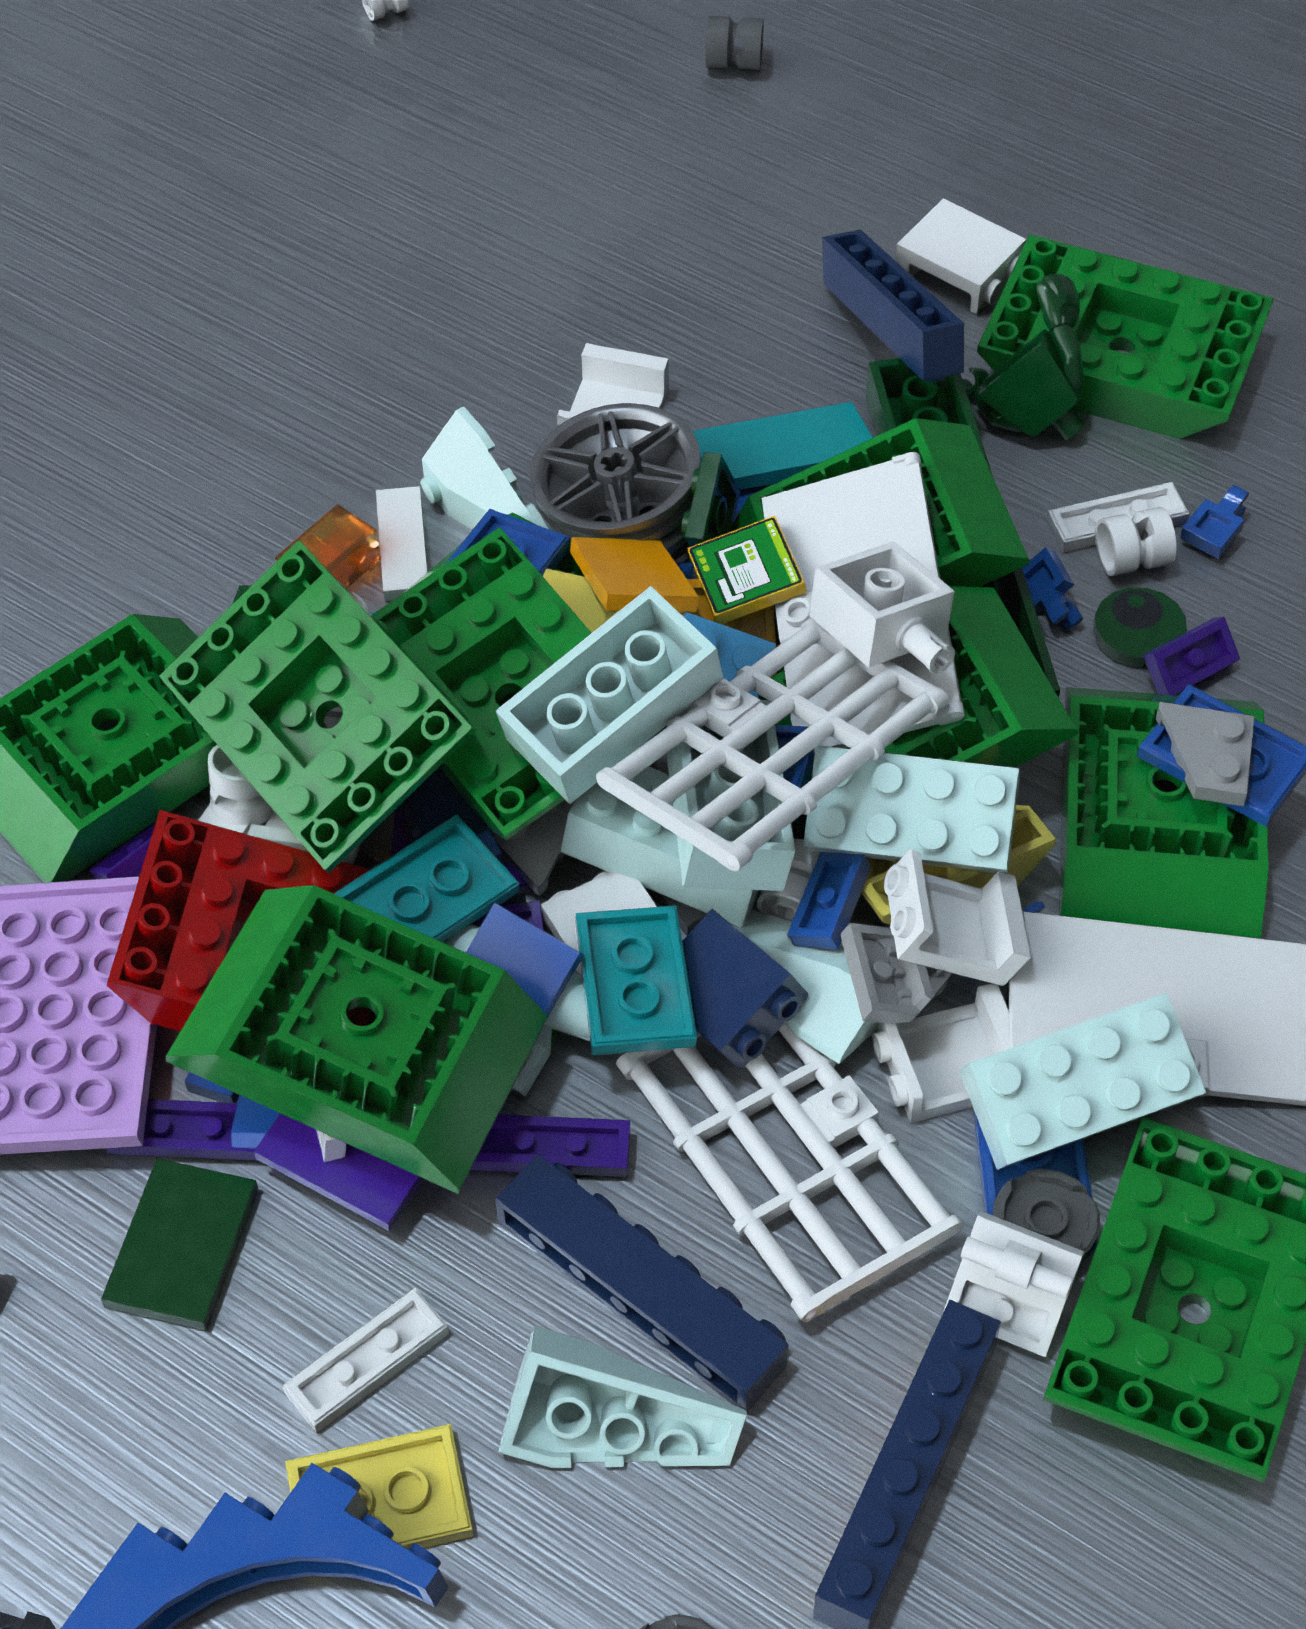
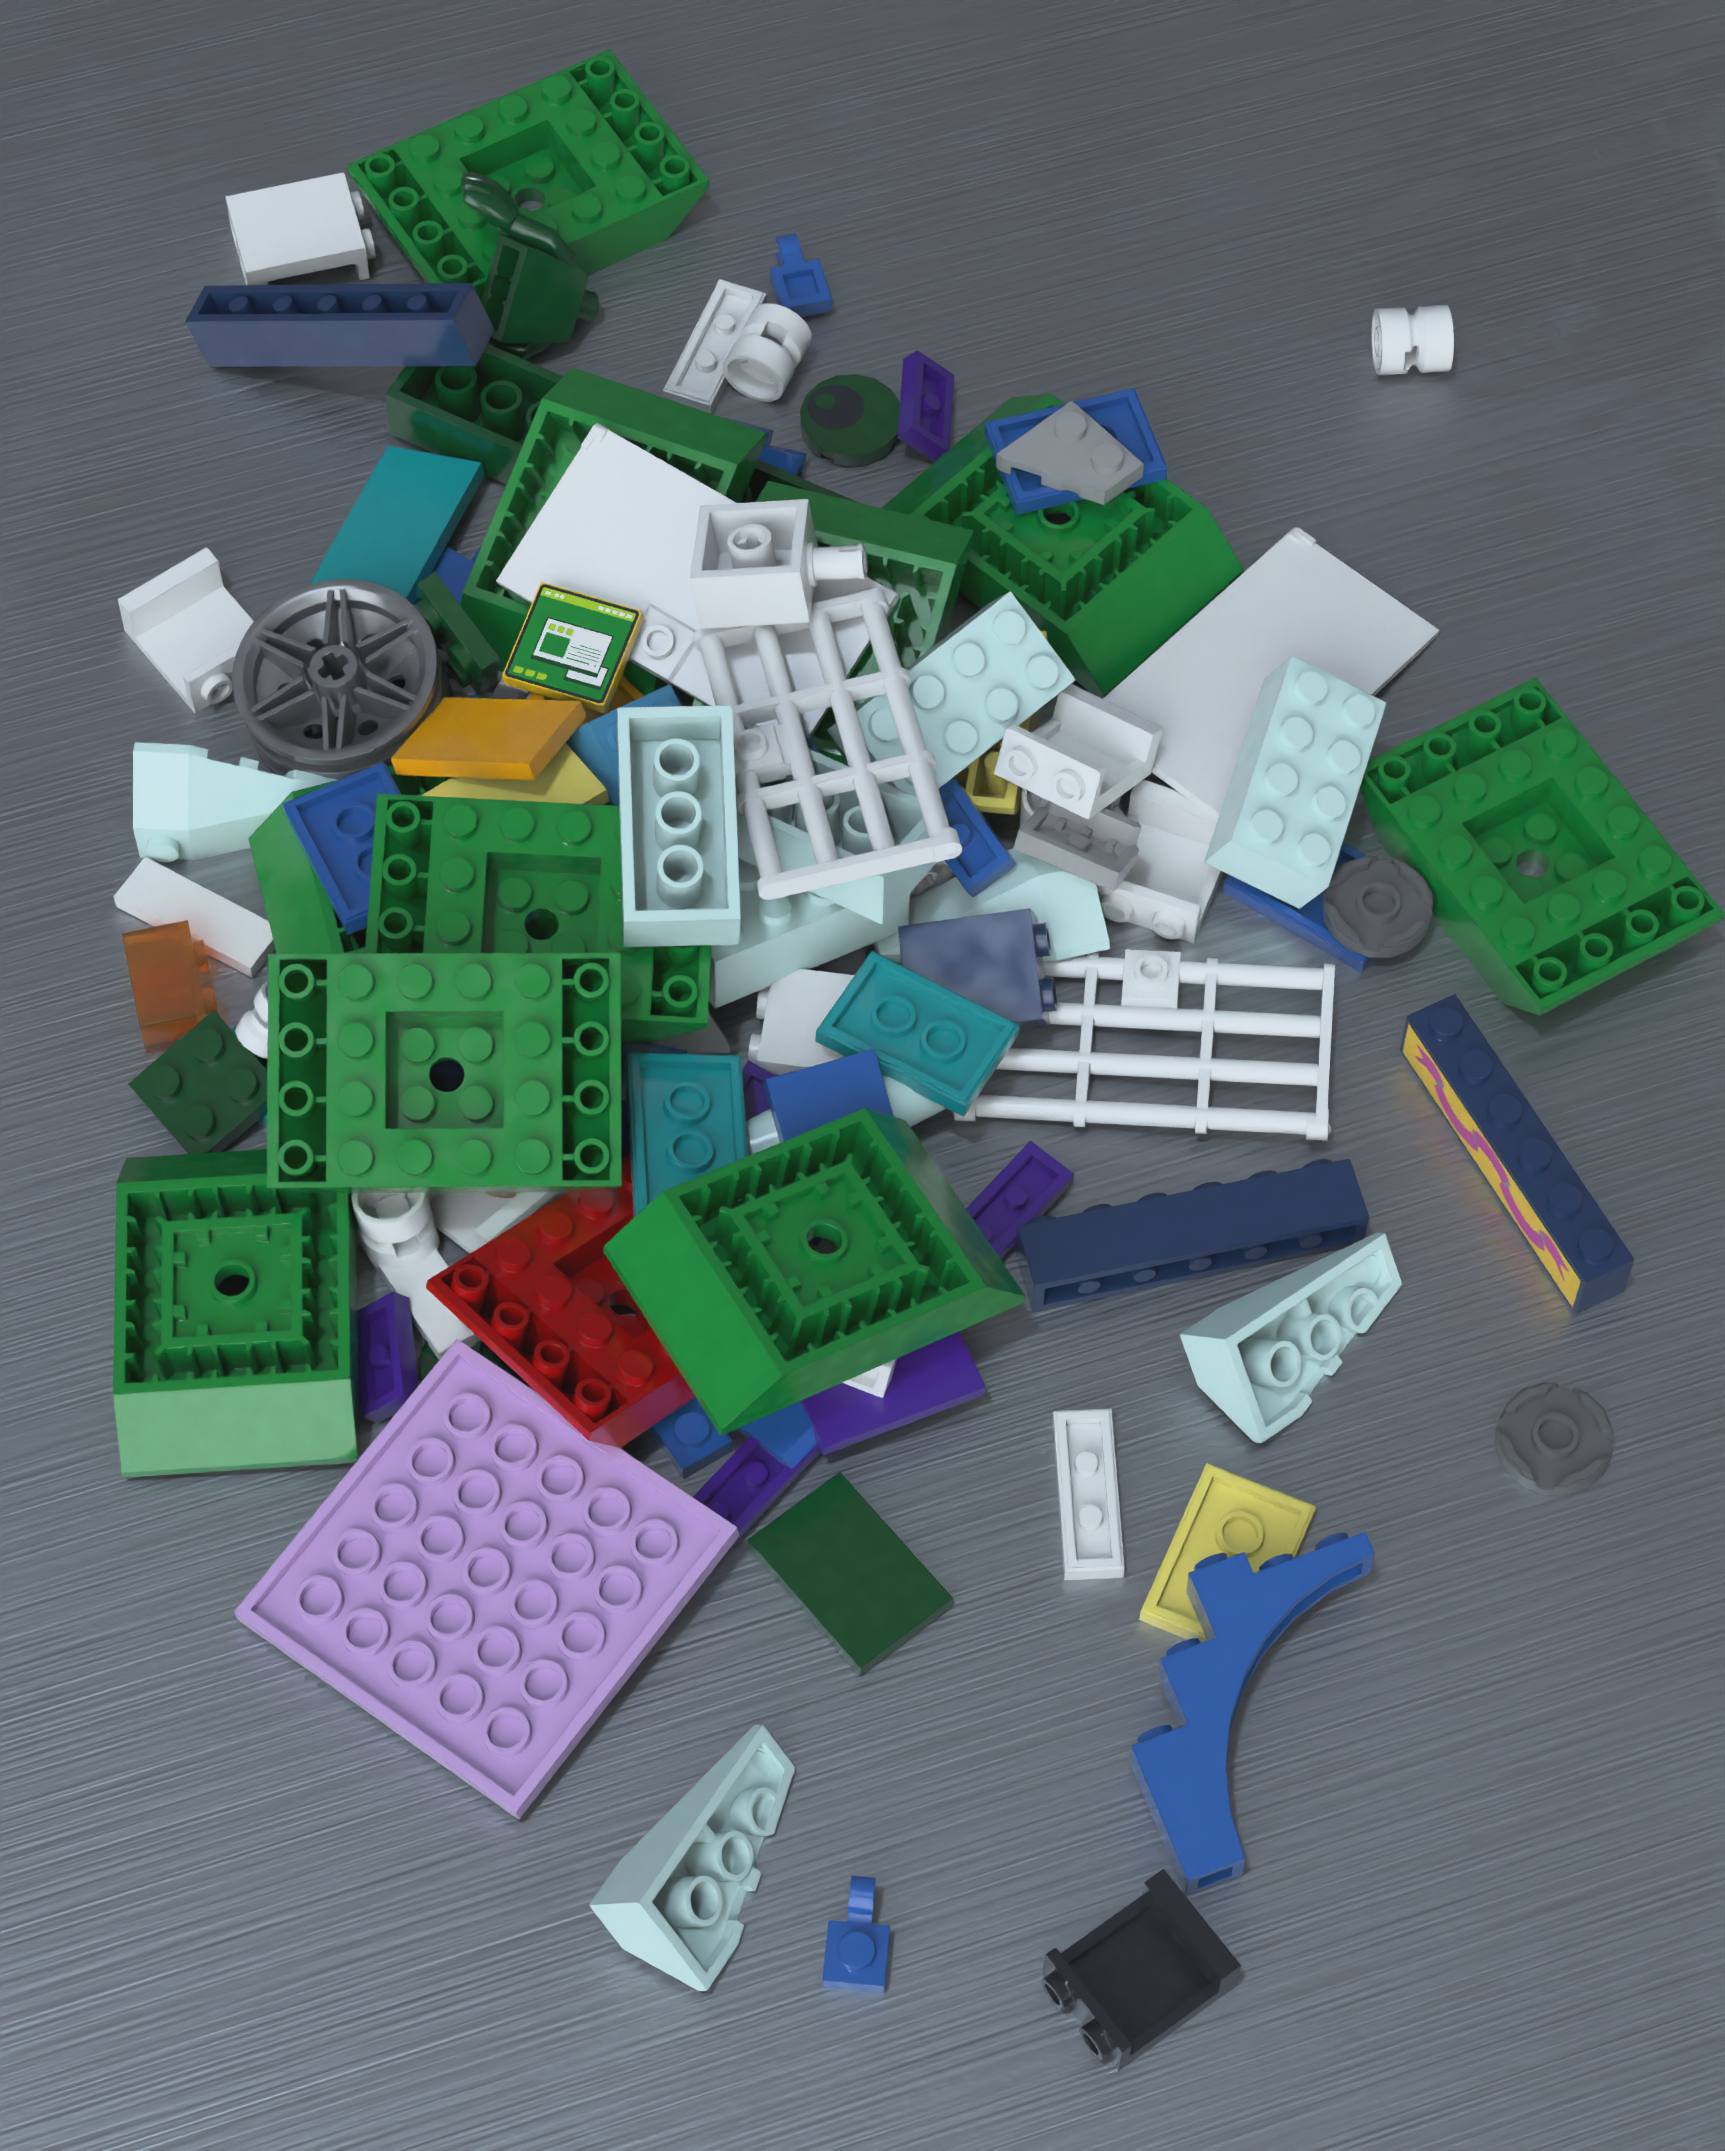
camera: 55 degrees left, 5 degrees up
white plate [944,1211,1084,1357] -> none

